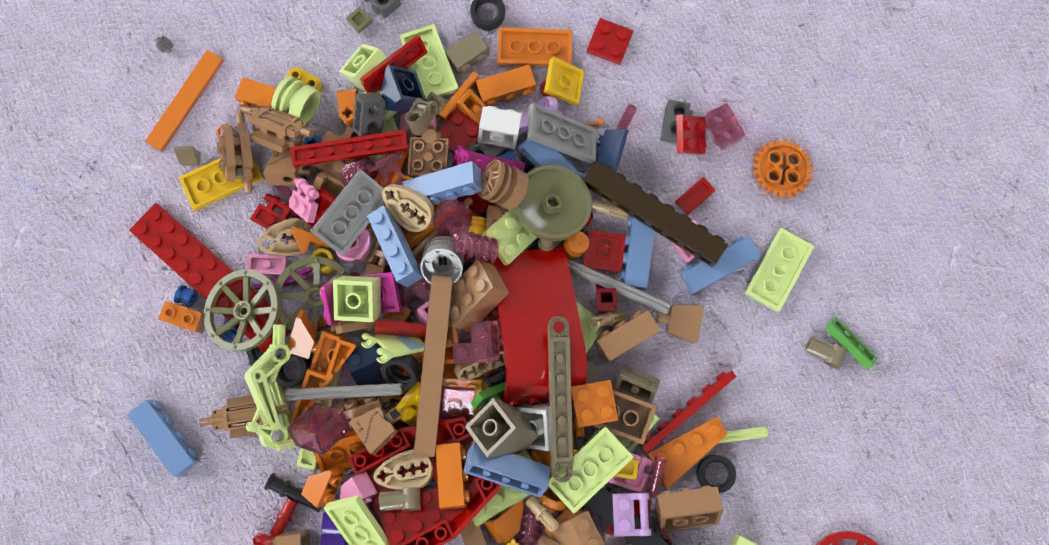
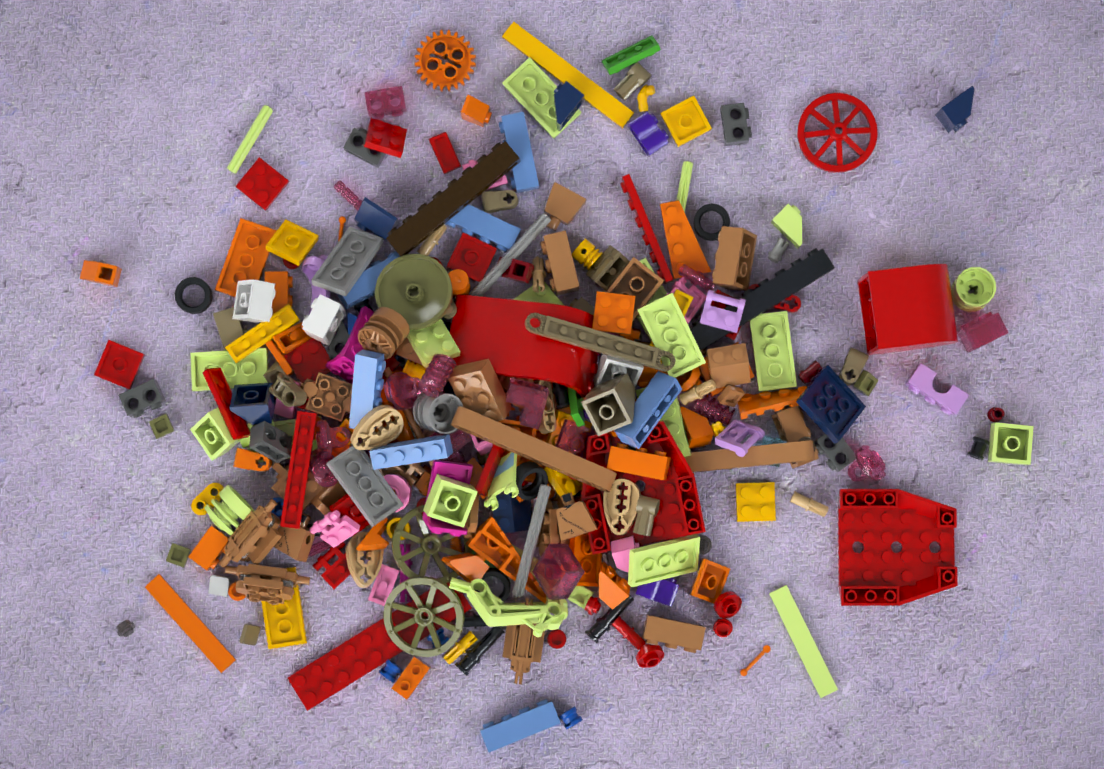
camera: 70 degrees left, 5 degrees up
none -> olive plate [166,543,192,568]
none -> slope [208,575,231,597]
none -> yellow tile [225,304,300,363]
none -> yellowish green axle [227,105,273,174]
none -> white brick [232,279,276,323]
none -> yellow axle [443,631,478,664]
none -> black pin [455,626,505,676]
none -> orange slope [461,94,492,127]
none -> dark tan piece [481,190,519,213]
none -> yellow tile [502,21,634,129]
none -> red plate [547,629,566,649]
none -> dark blue slope [554,81,584,132]
none -> blue wheel [559,706,583,730]
none -> yellow piece [572,238,603,270]
none -> red plate [585,596,601,616]
none -> dark purple brick [628,111,669,157]
none -> yellow arm [637,84,655,112]
none -> yellow plate [660,96,712,147]
none -> dark grey brick [720,103,752,146]

